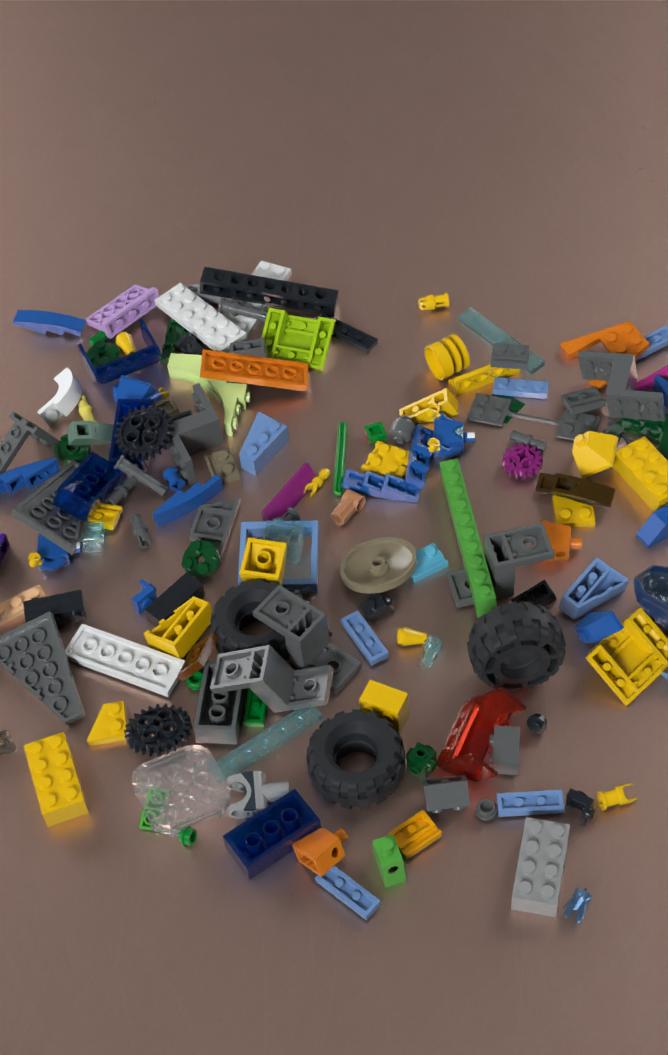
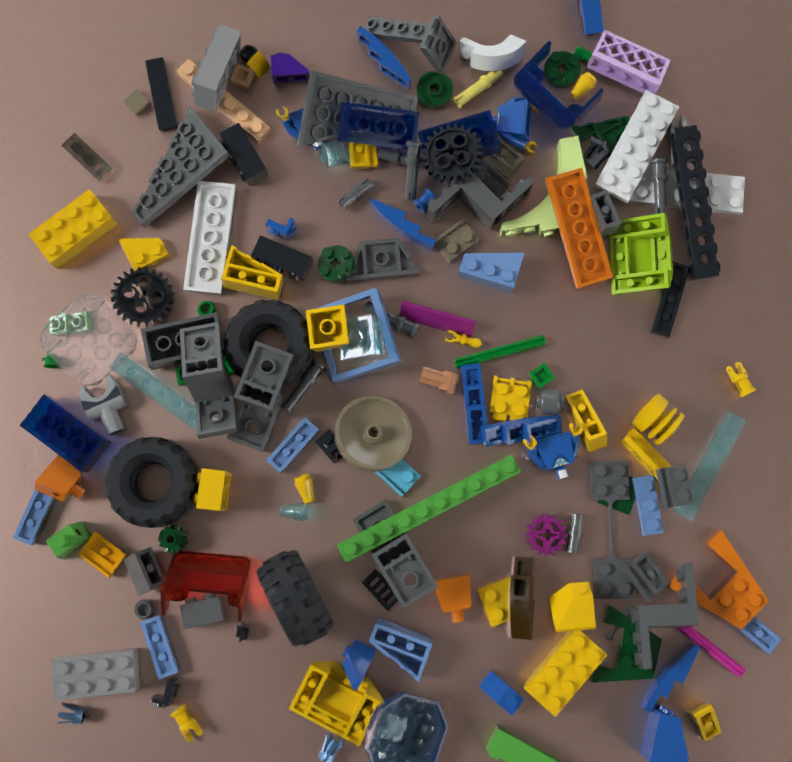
camera: 65 degrees right, 30 degrees up
sand green slope [67,421,120,445] -> none
reddish brown plate [177,633,219,681] -> none

